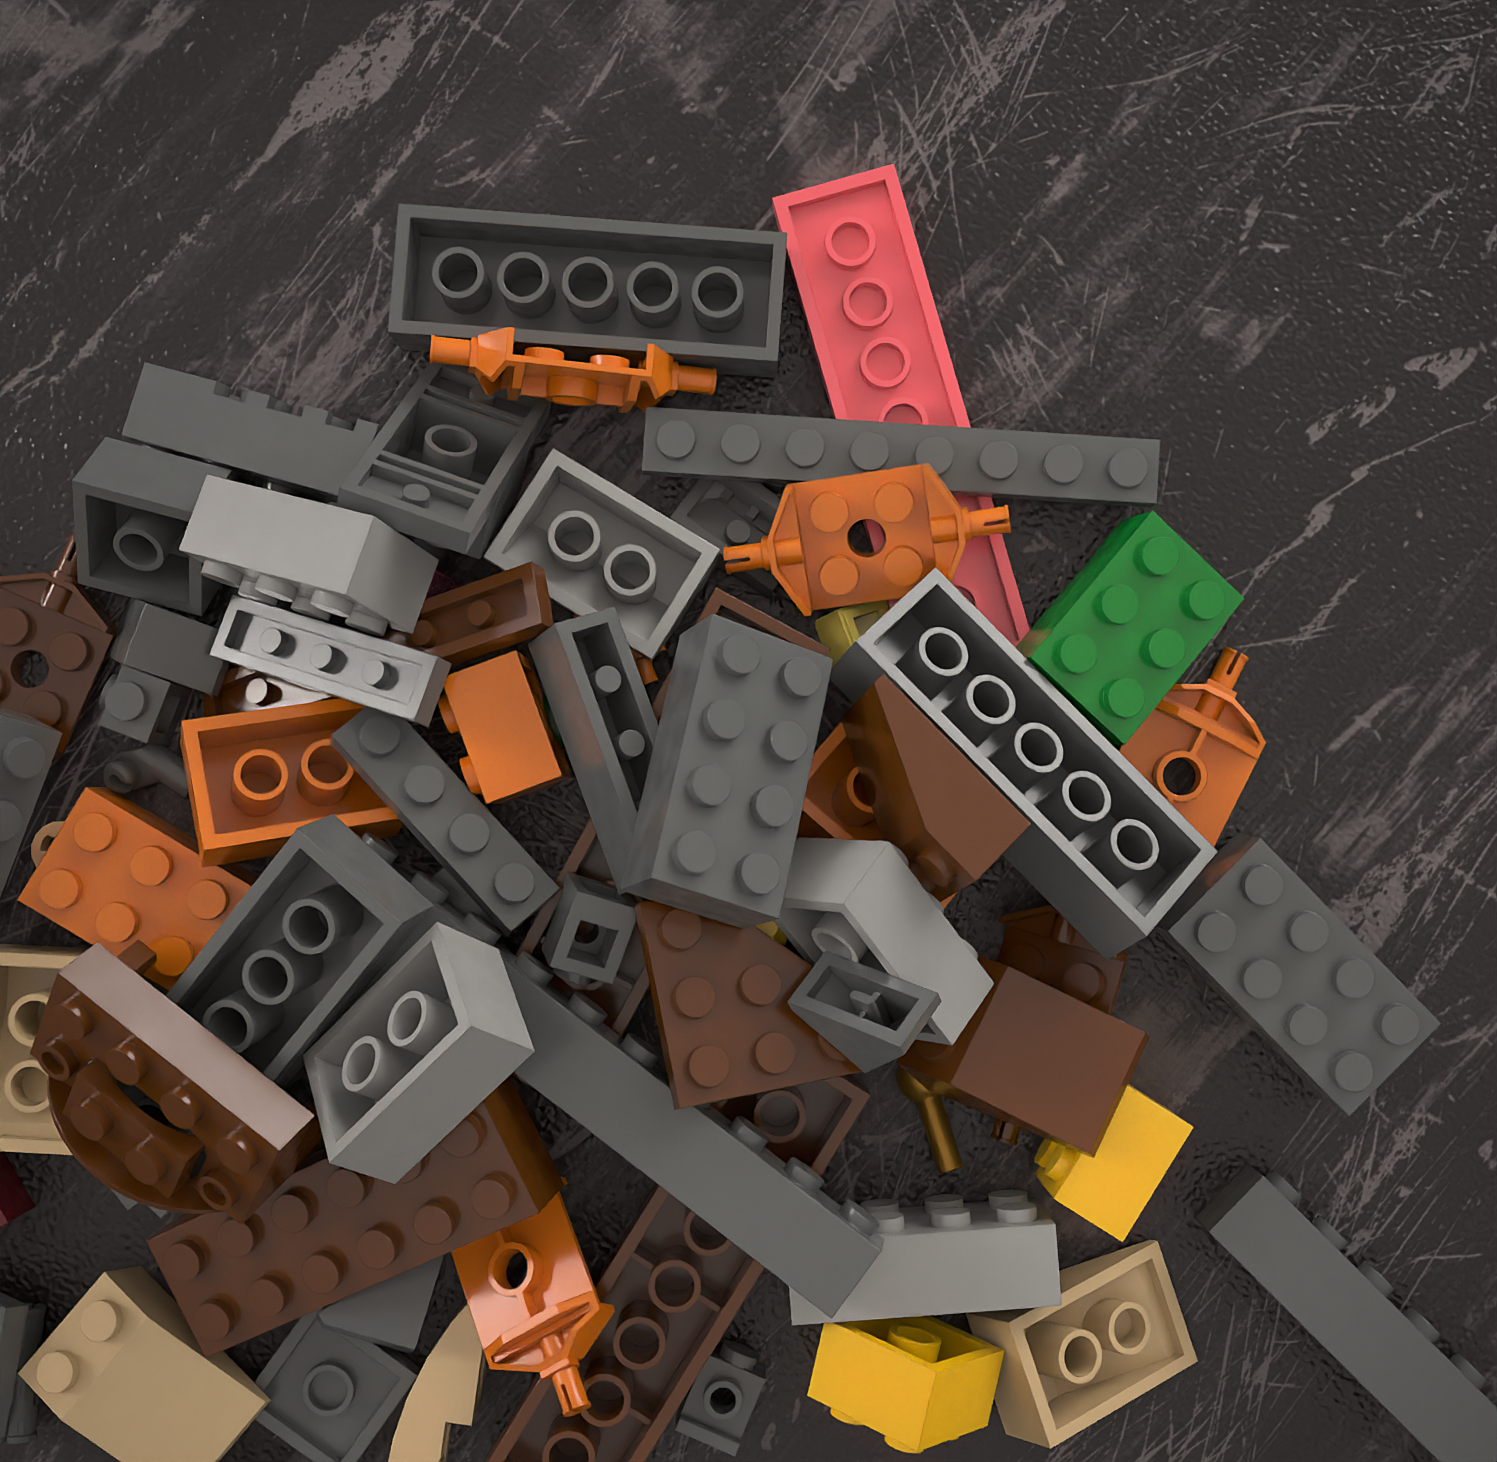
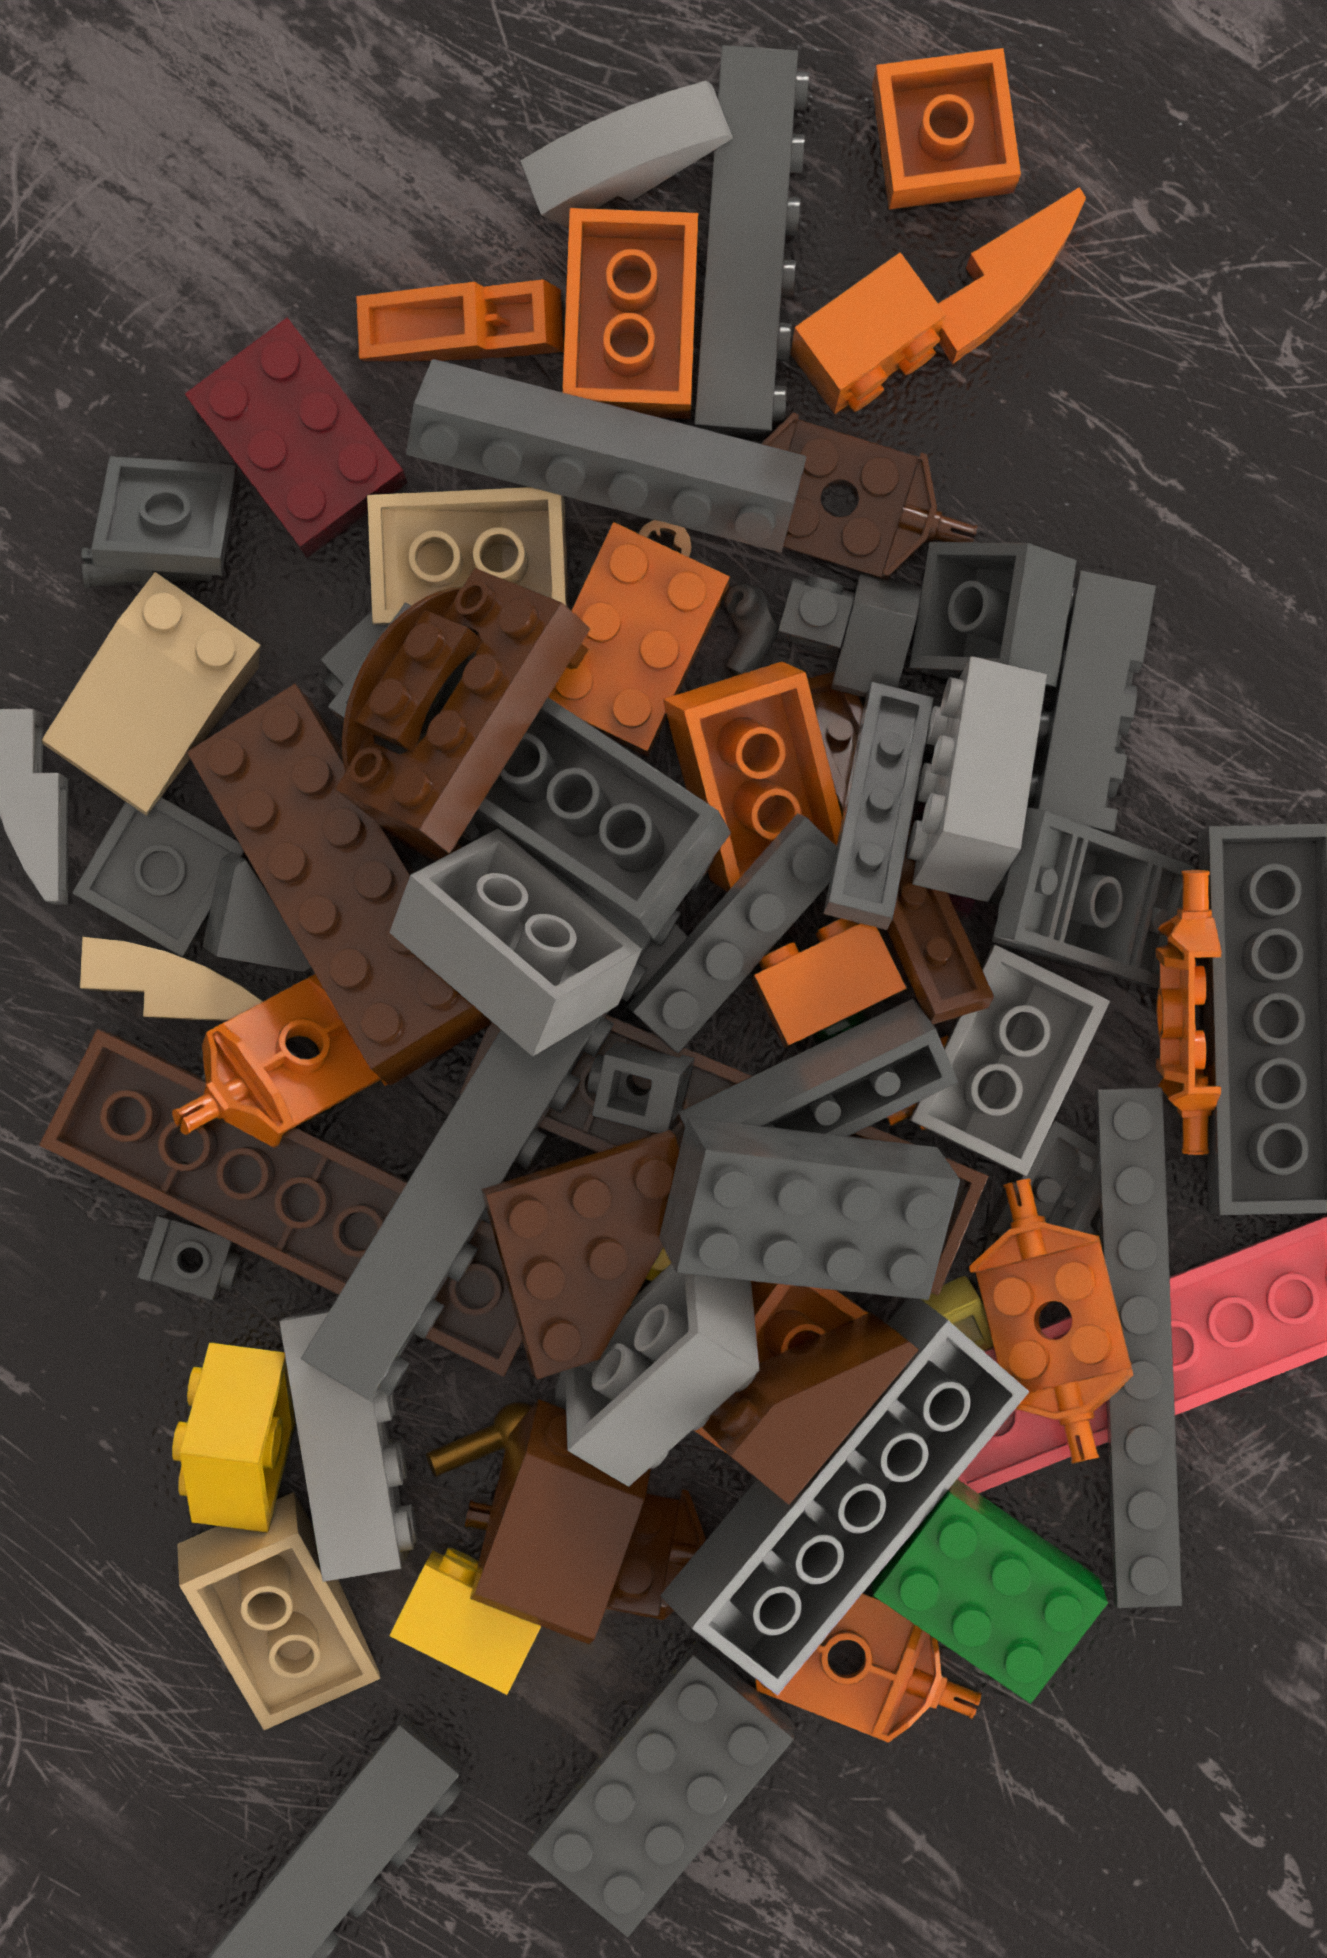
camera: 85 degrees right, 0 degrees up
dark grey slope [787,951,942,1073] -> none

